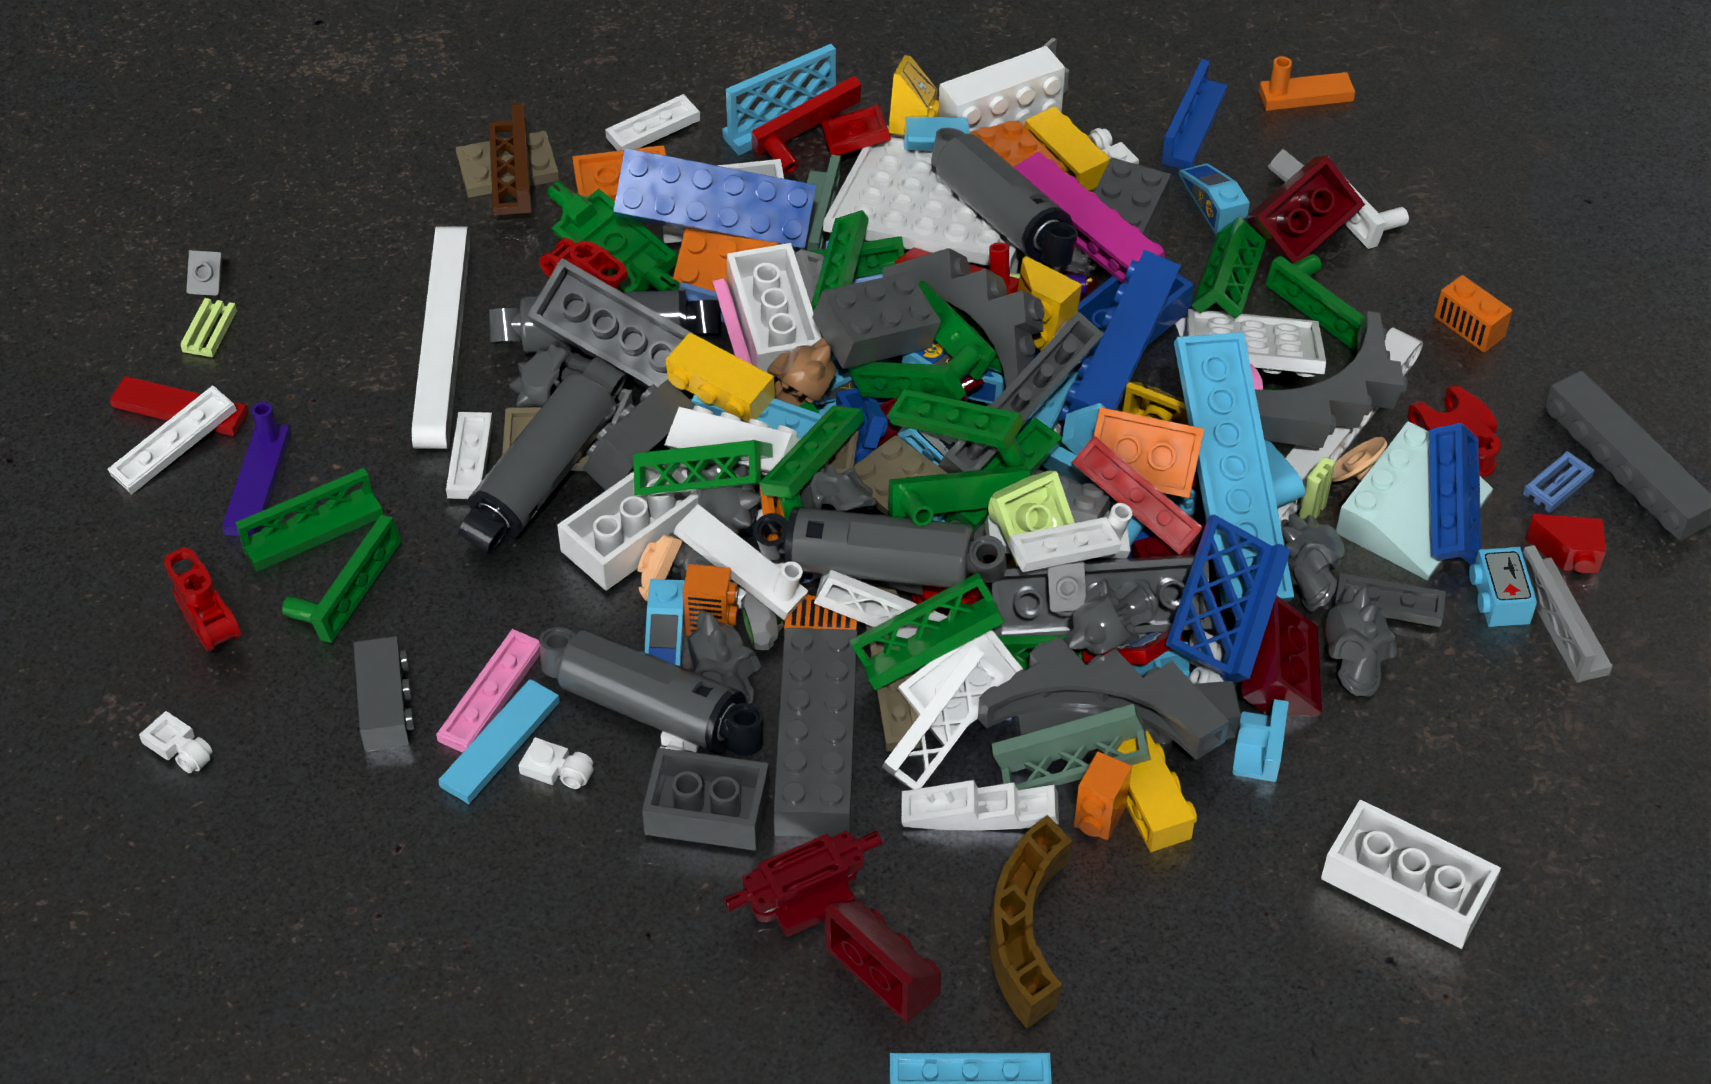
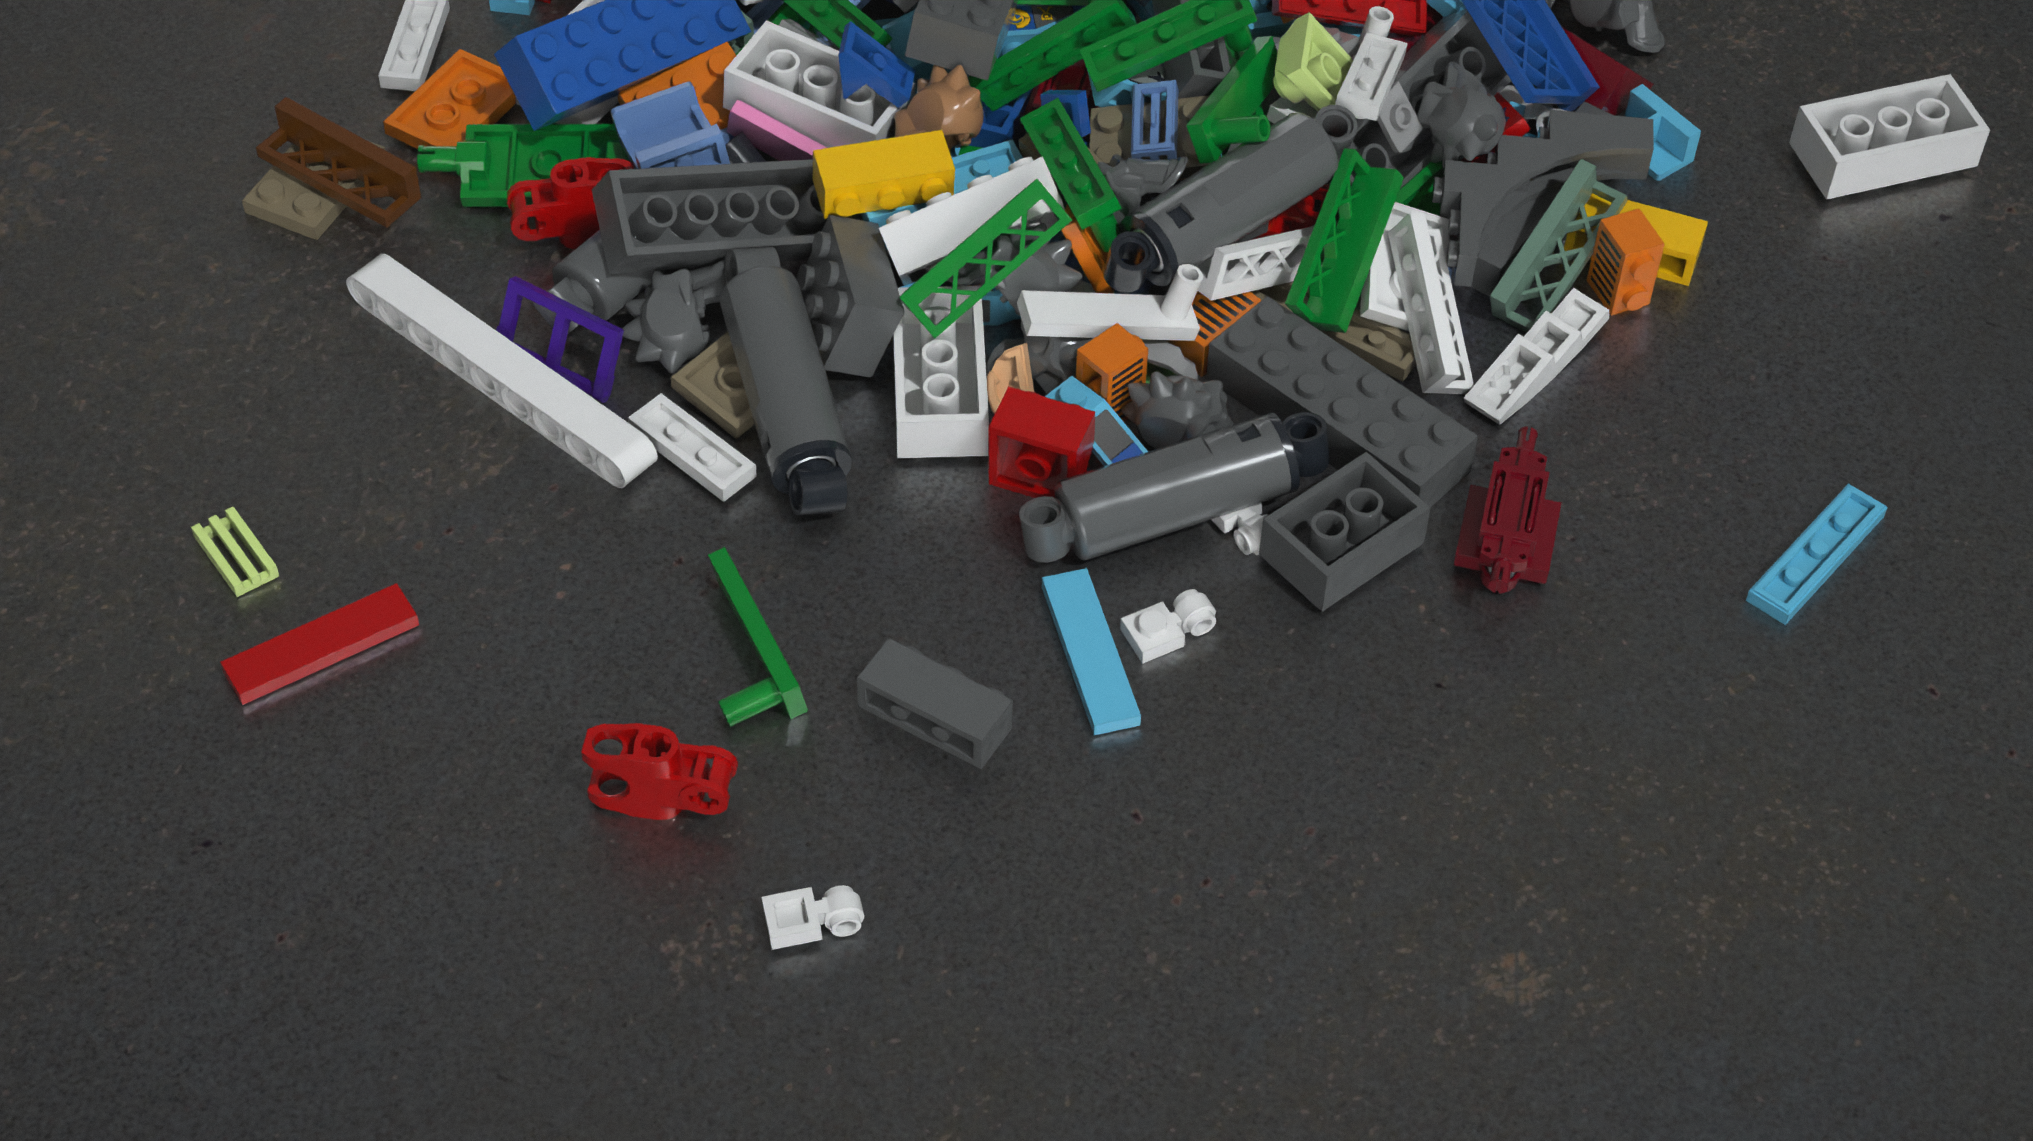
camera: 50 degrees left, 0 degrees up
white tile [108,385,237,495] -> none
light grey bracket [187,250,230,296] -> none
dark purple piece [222,402,291,536] -> none
green fence [235,468,384,572] -> none
bright pink tile [436,629,540,753] -> none
dark red slope [825,900,941,1024] -> none
pearl gold brick [989,815,1072,1029] -> none
none -> dark purple window [496,276,624,403]
none -> medium blue panel [611,81,730,169]
none -> blue slope [838,21,915,108]
none -> red slope [989,386,1096,498]
none -> medium blue tile [1131,80,1179,160]

